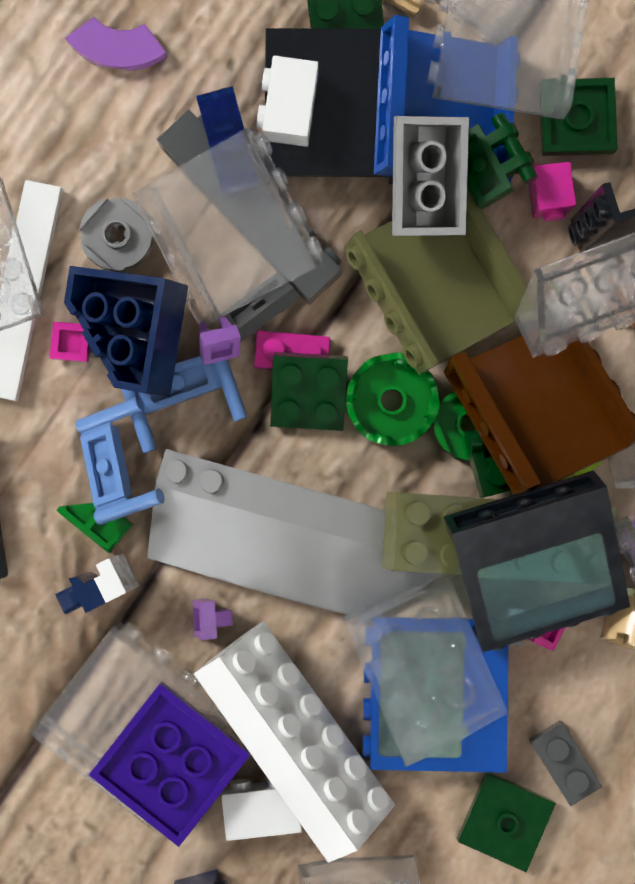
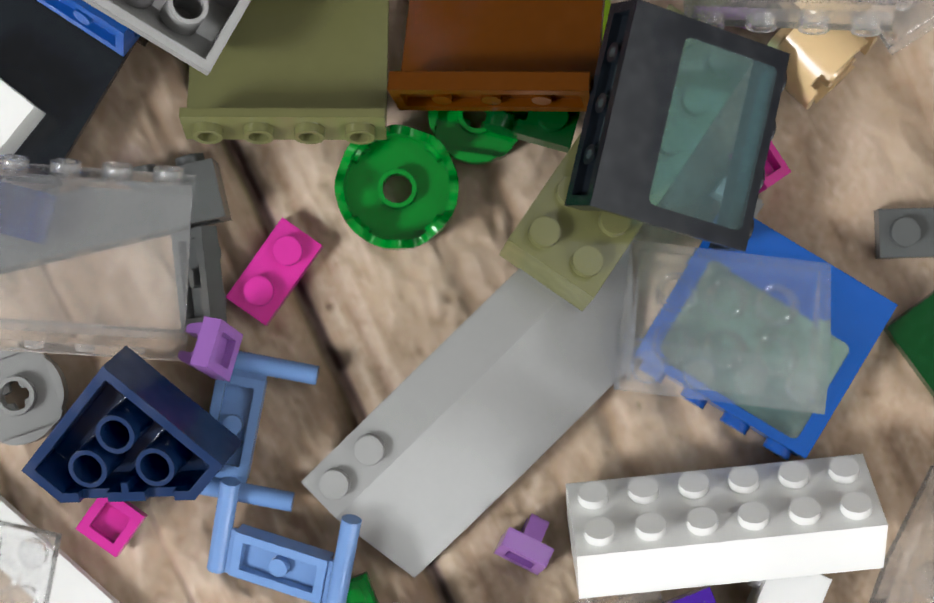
camera: 70 degrees left, 0 degrees up
dark green plate [270,352,348,431] -> none

